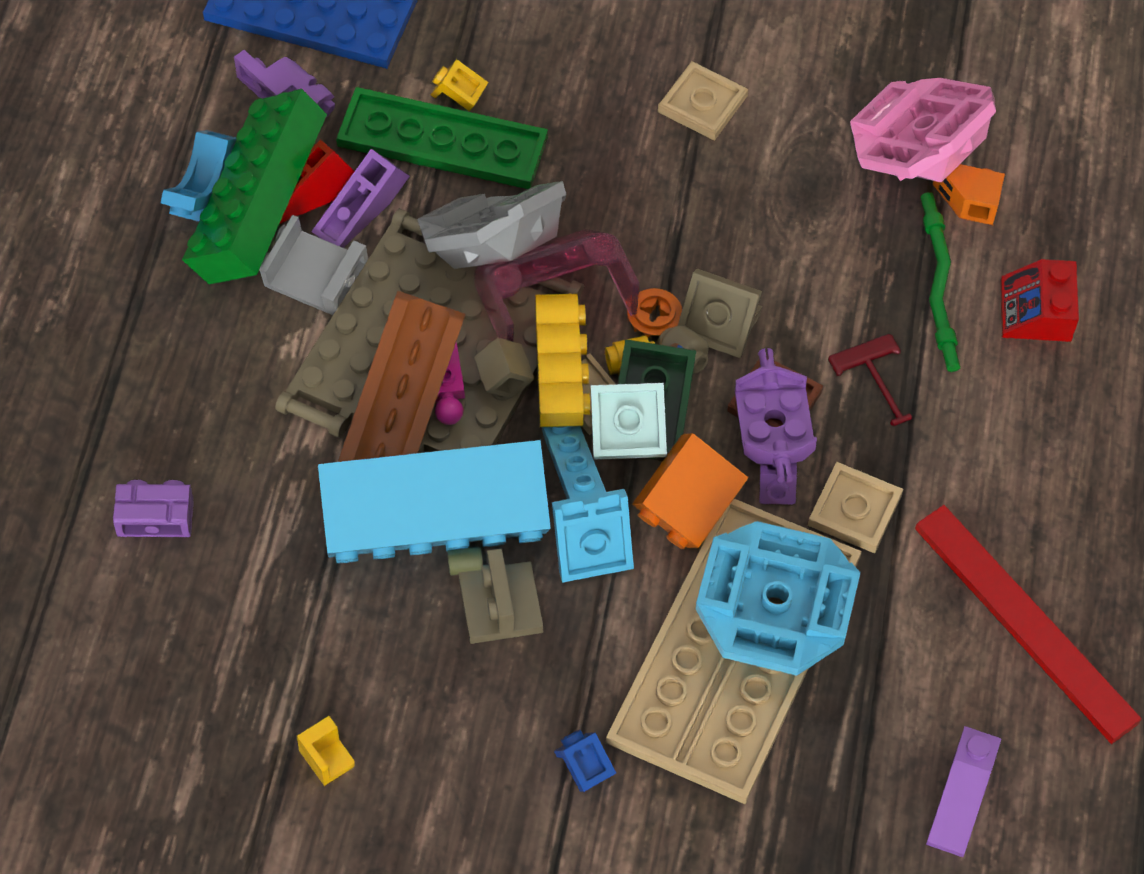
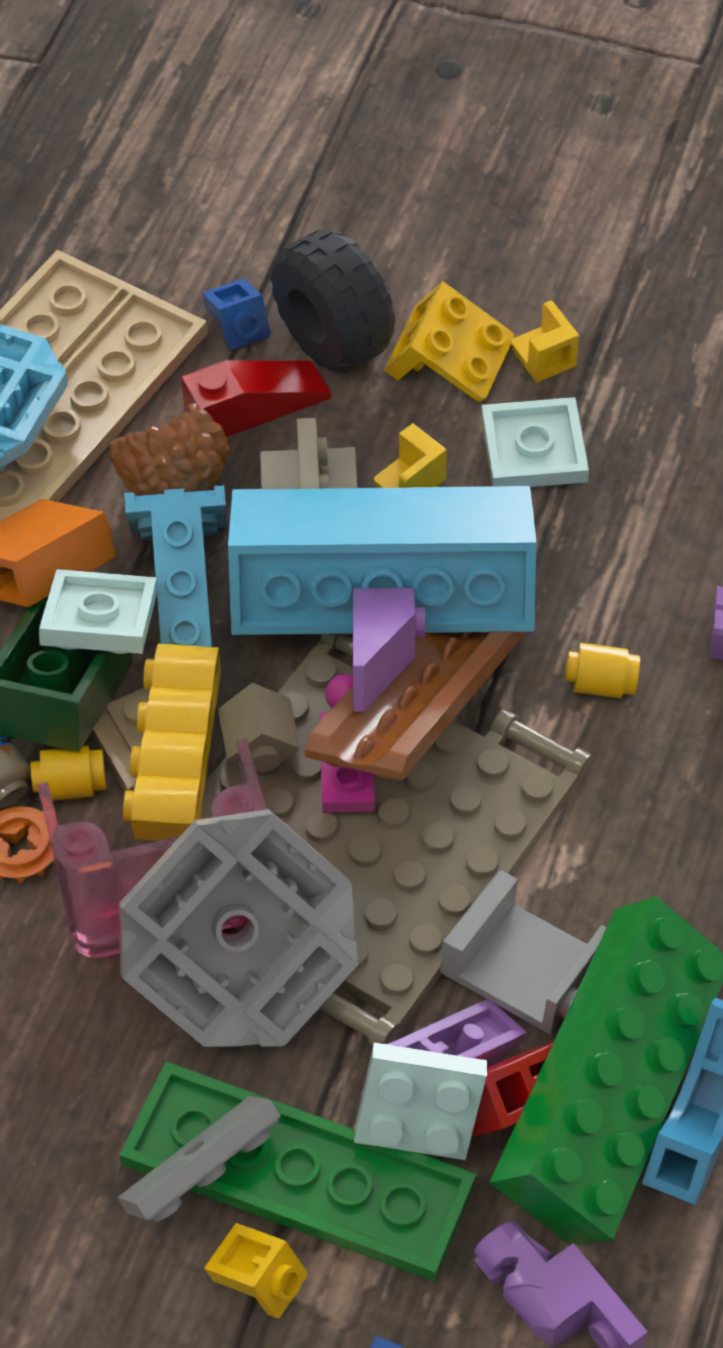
camera: 170 degrees left, 5 degrees down
none -> dark orange hair [109,403,229,496]
none -> light grey tile [117,1096,281,1222]
none -> red slope [181,360,331,437]
none -> black tyre [270,230,396,372]
none -> medium lavender slope [353,588,425,712]
none -> light aqua plate [354,1043,487,1160]
none -> yellow panel [374,423,447,488]
none -> yellow bracket [383,281,514,402]
none -> light aqua plate [481,397,589,487]
none -> yellow brick [565,642,640,699]

